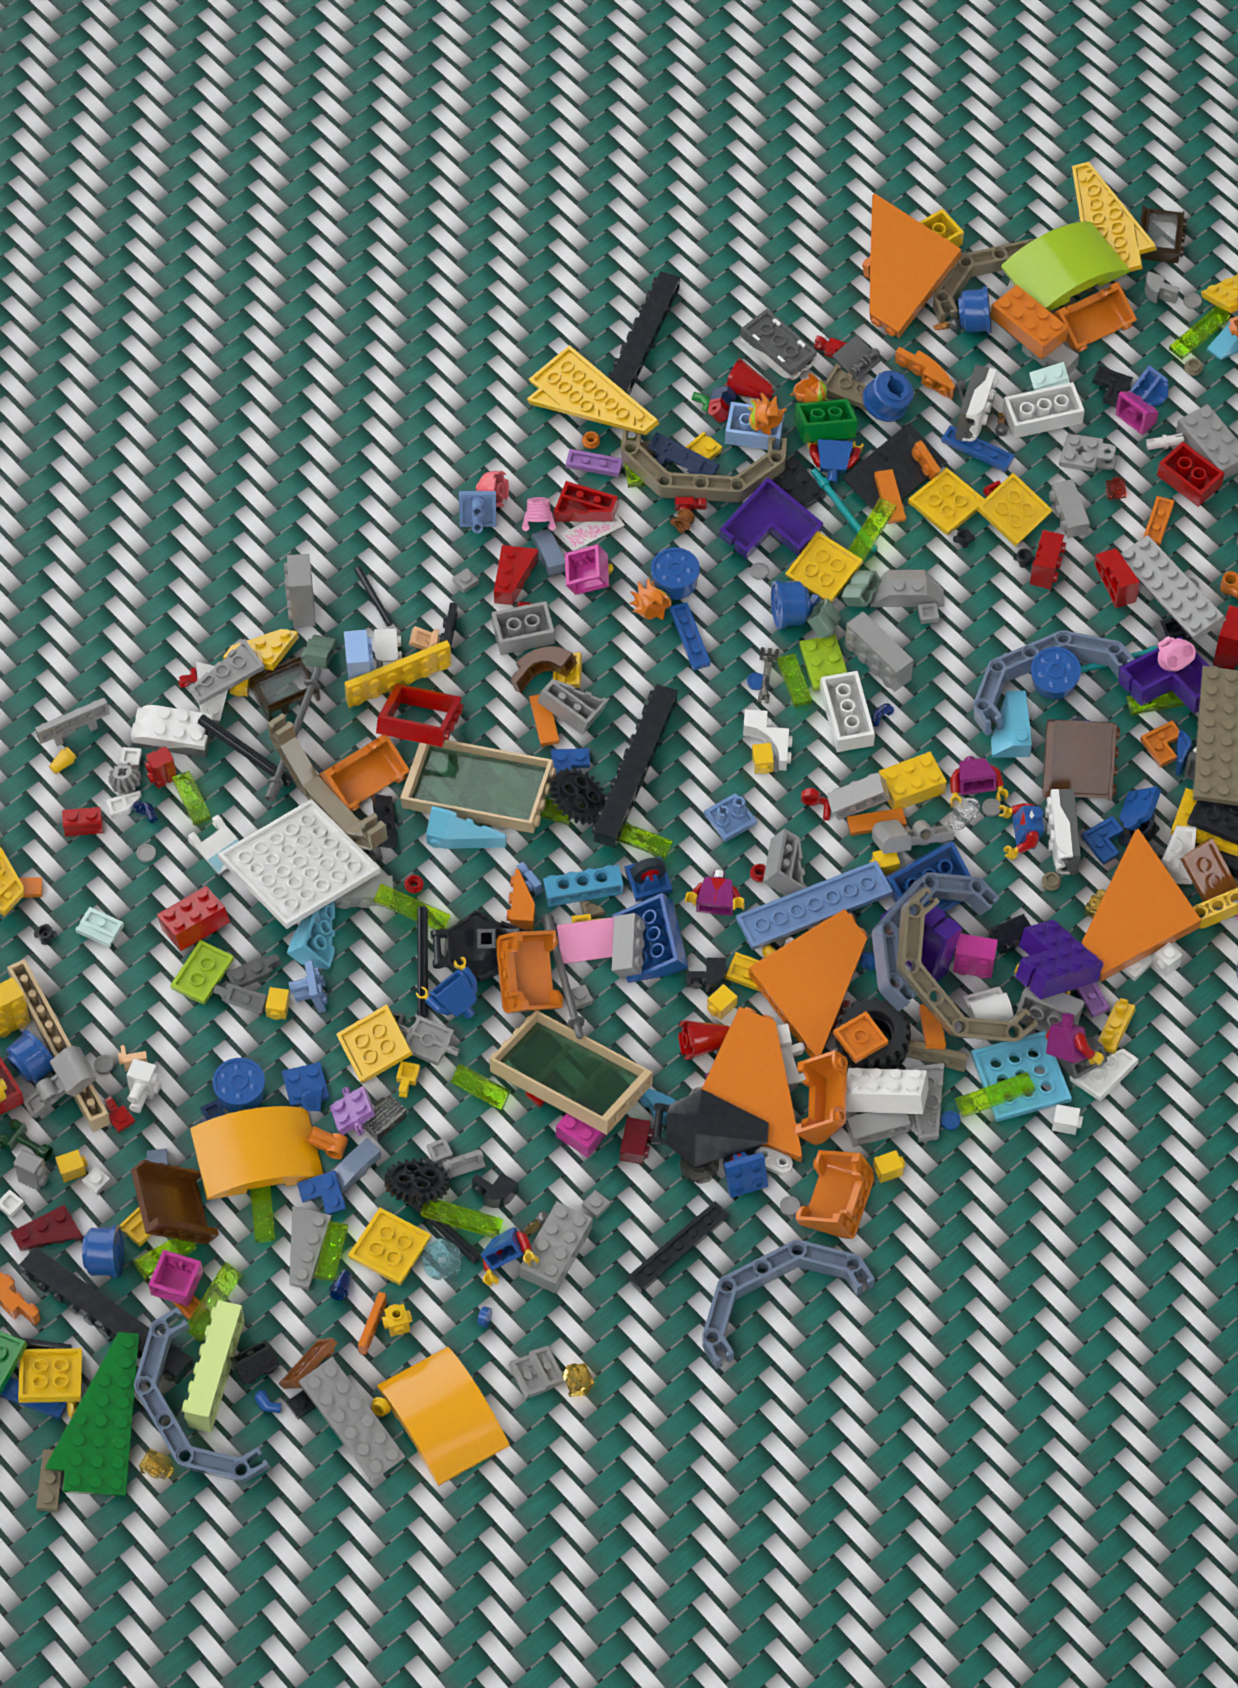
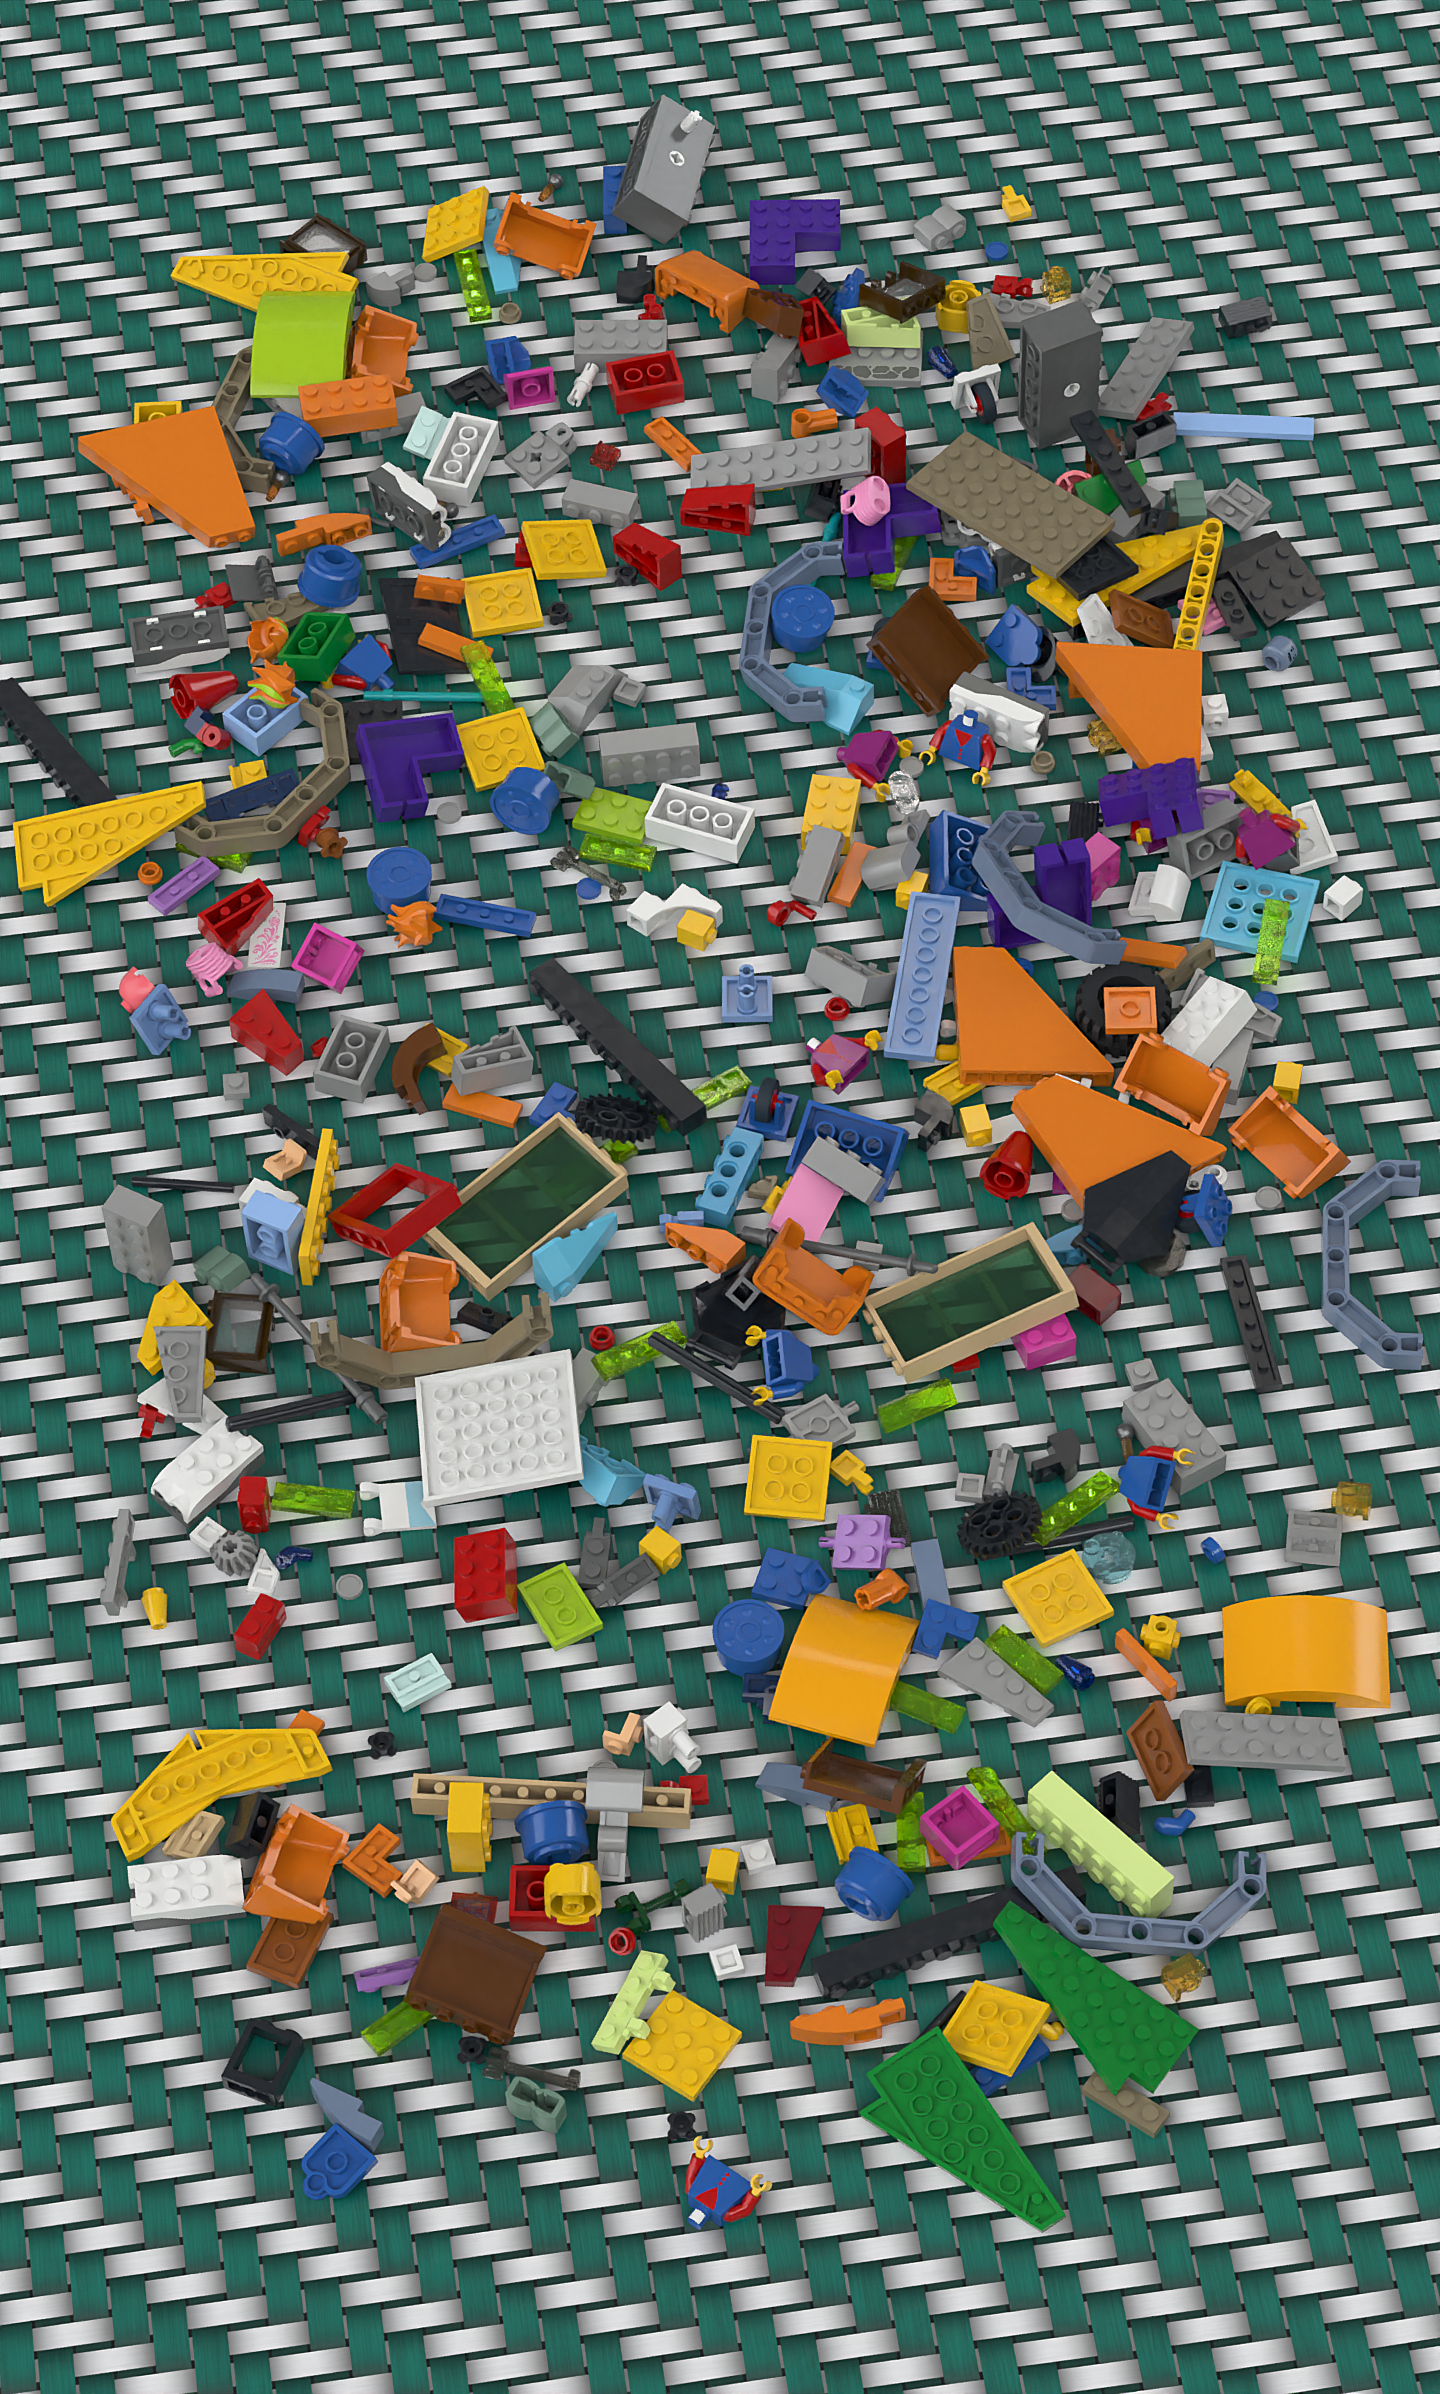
camera: 55 degrees left, 5 degrees down
dark tan piece [897,887,1039,1042] -> none

